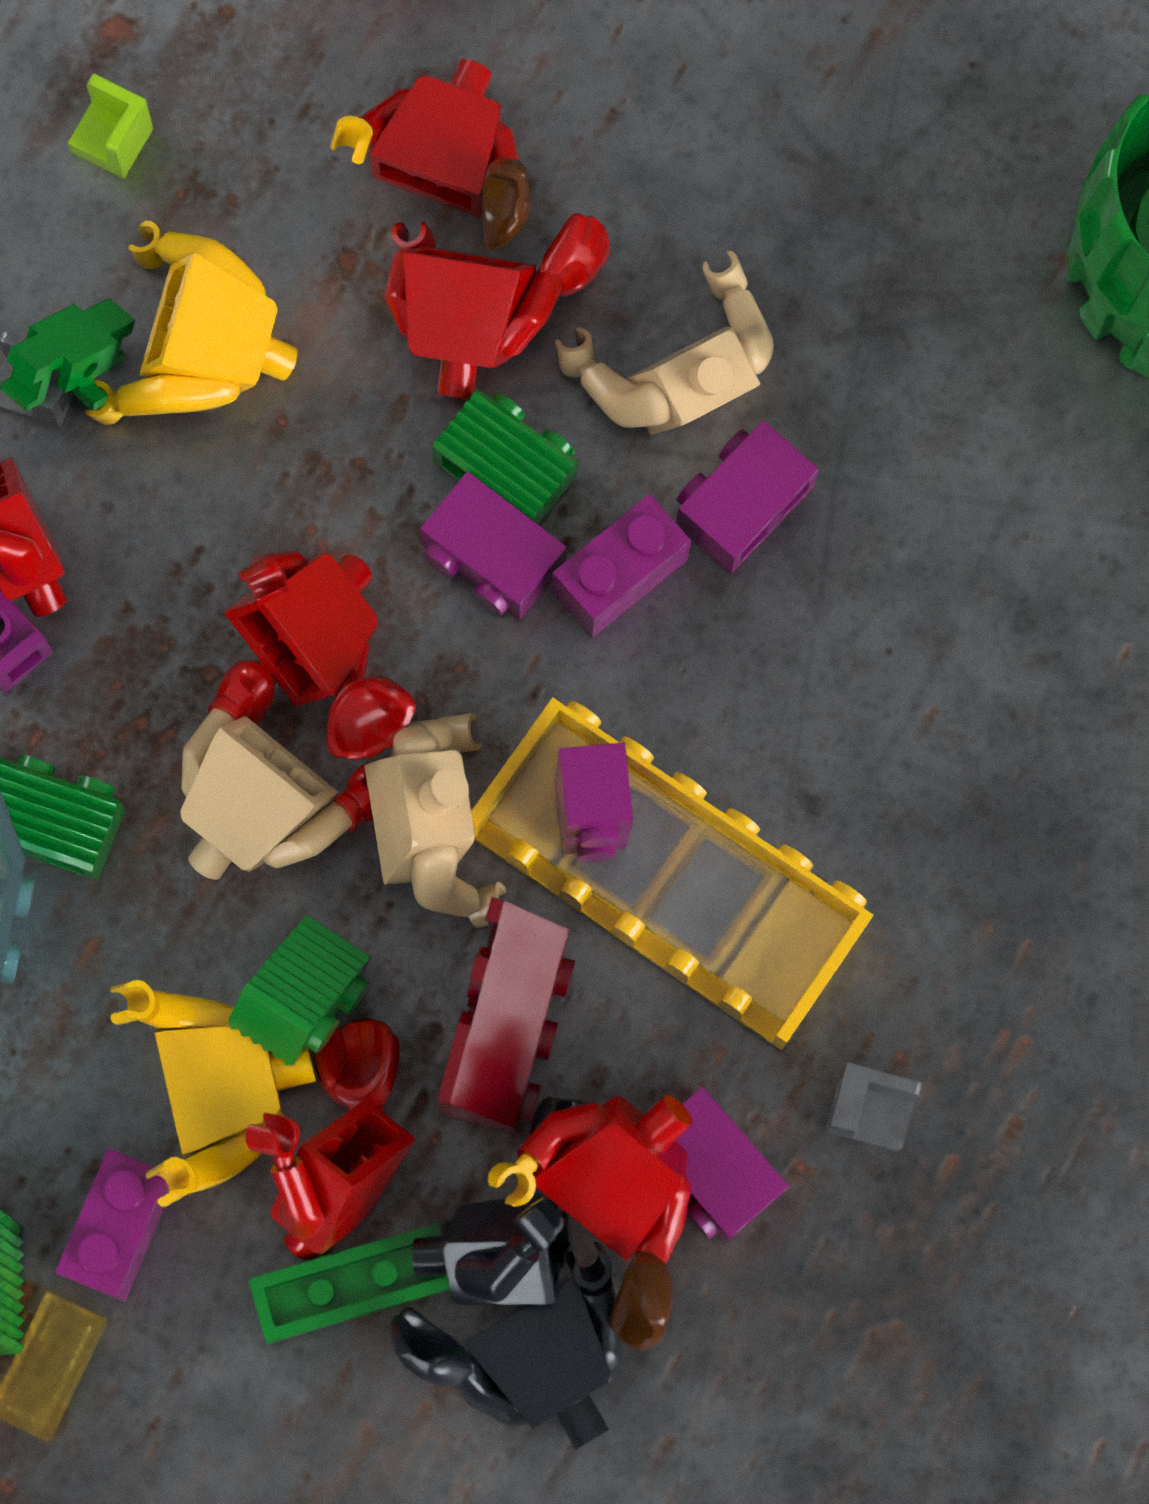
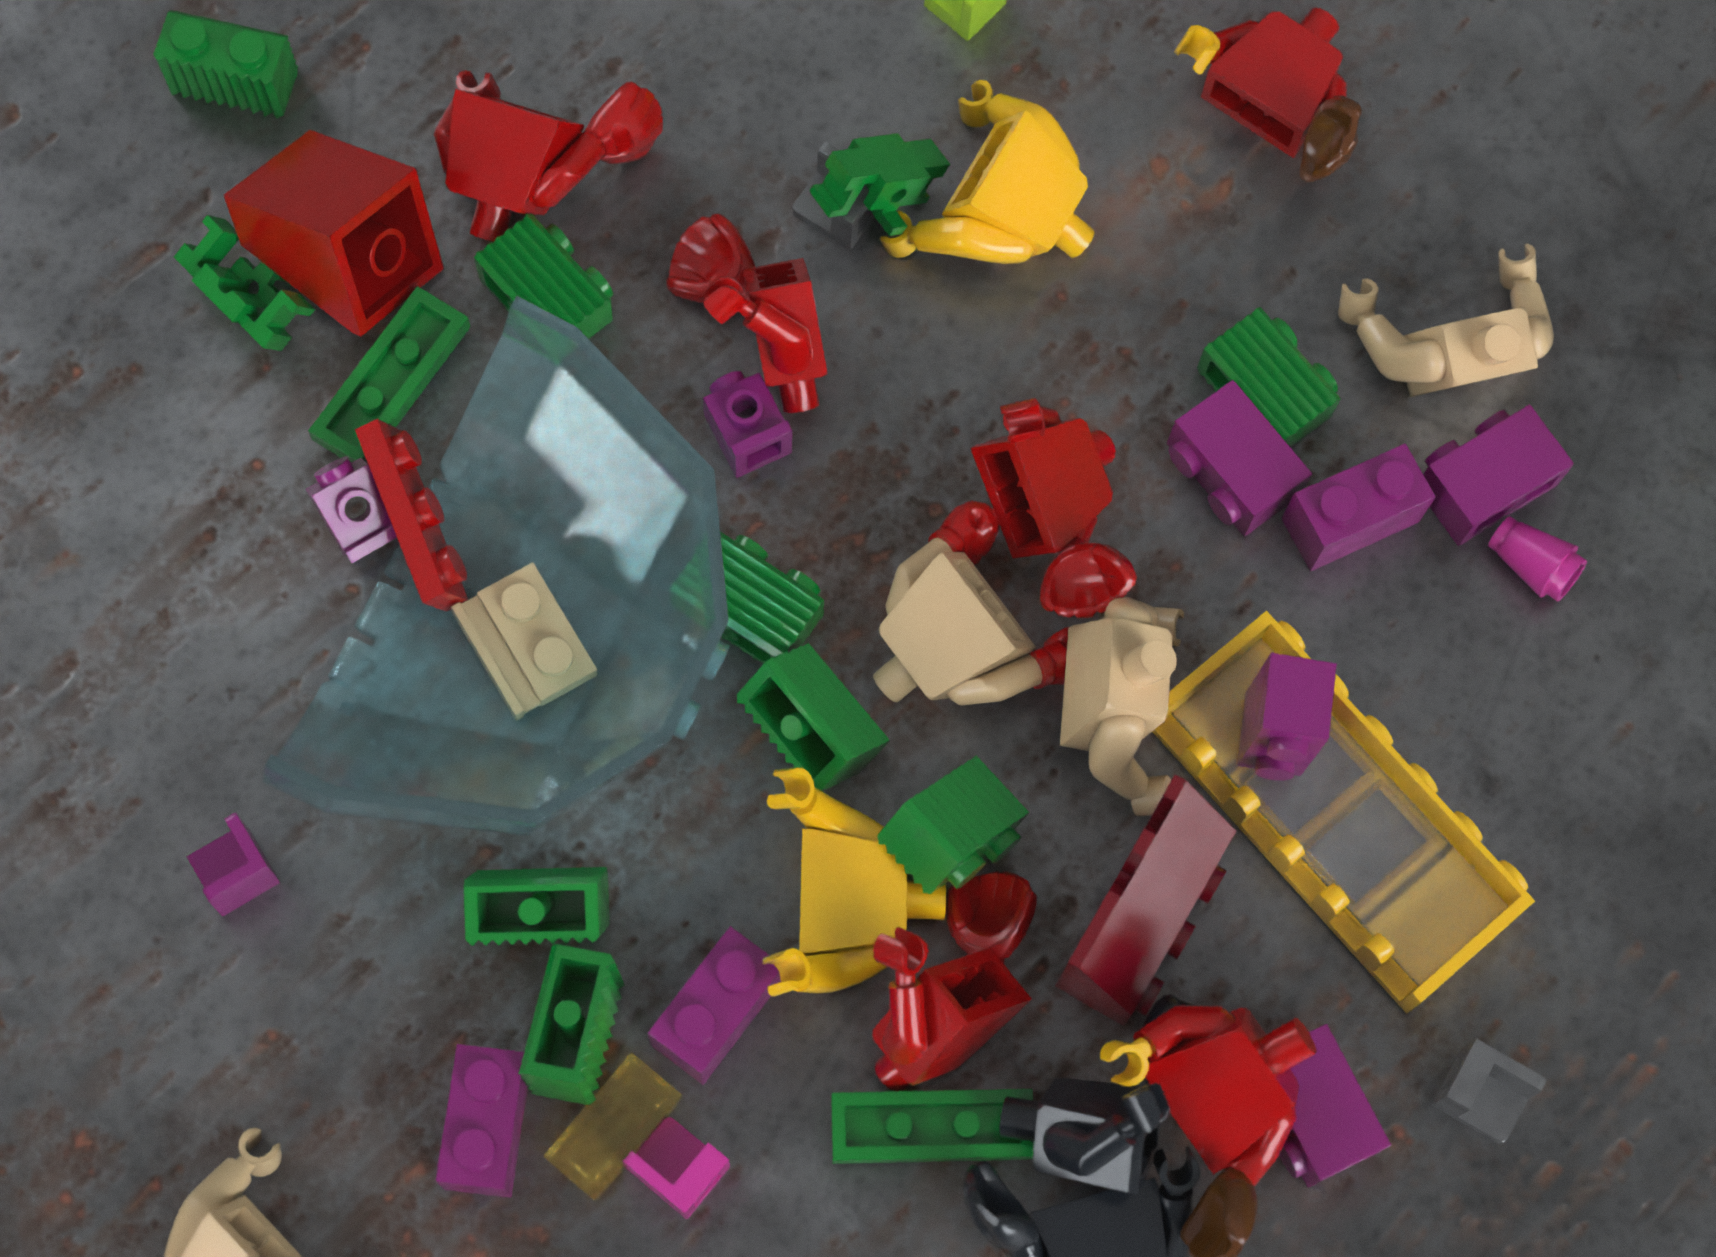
camera: 15 degrees right, 5 degrees down
red torso [384,213,610,398] -> none
none -> dark pink panel [623,1117,730,1220]
none -> green brick [737,643,889,791]
none -> dark pink cone [1488,516,1587,602]

